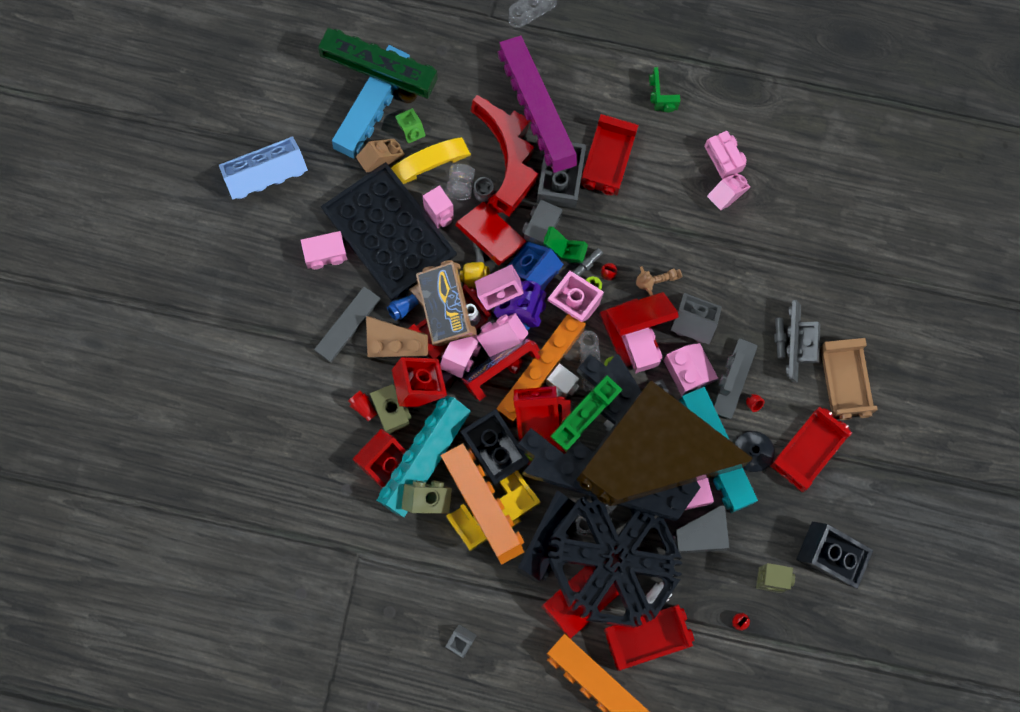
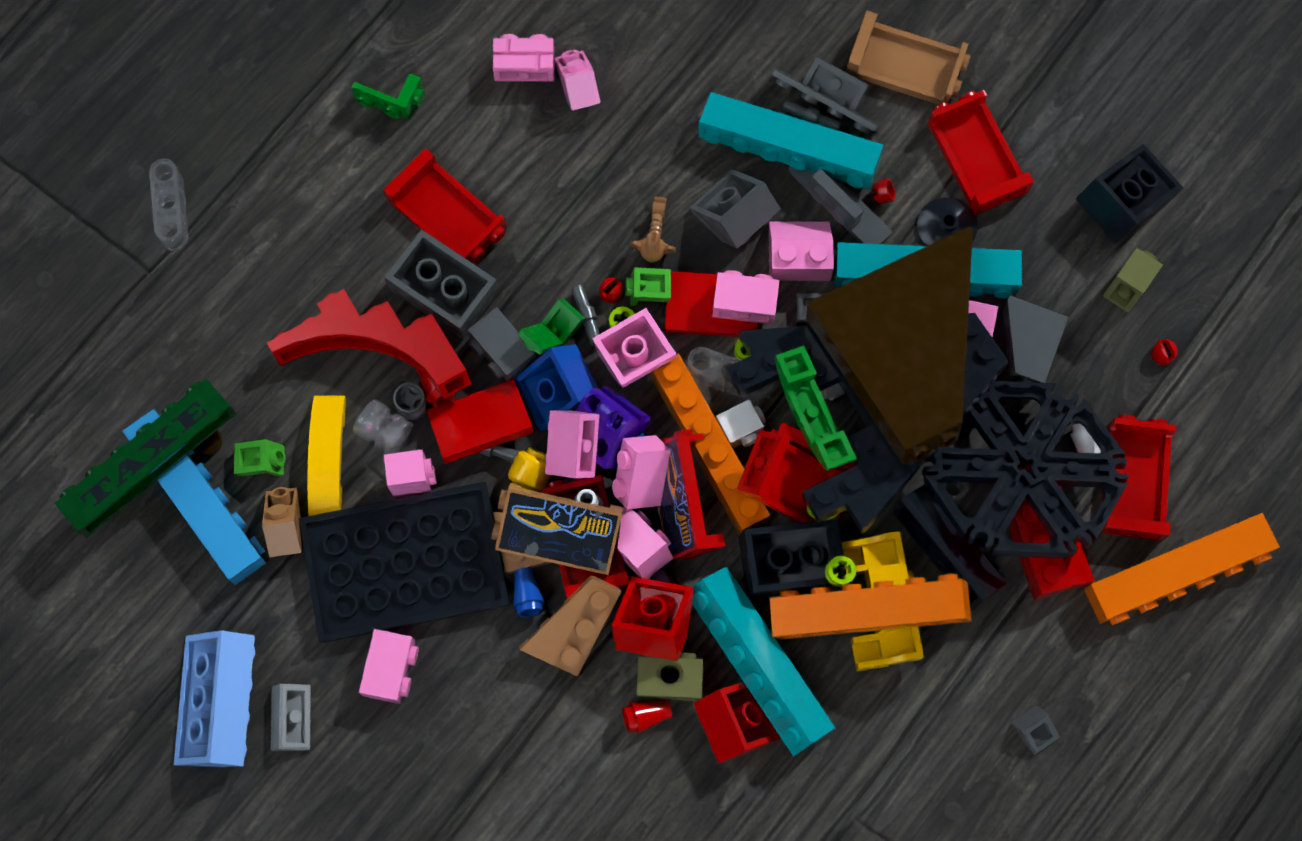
camera: 60 degrees left, 0 degrees up
dark grey tile [314,287,381,363] -> none
olive brick [402,480,452,513] -> none
magenta brick [498,36,577,173] -> none
red tile [606,292,679,336] -> none
none -> light grey slope [271,684,311,751]
none -> bright green bracket [625,268,671,306]
none -> teal brick [699,92,883,190]
none -> lime bush [825,556,856,587]

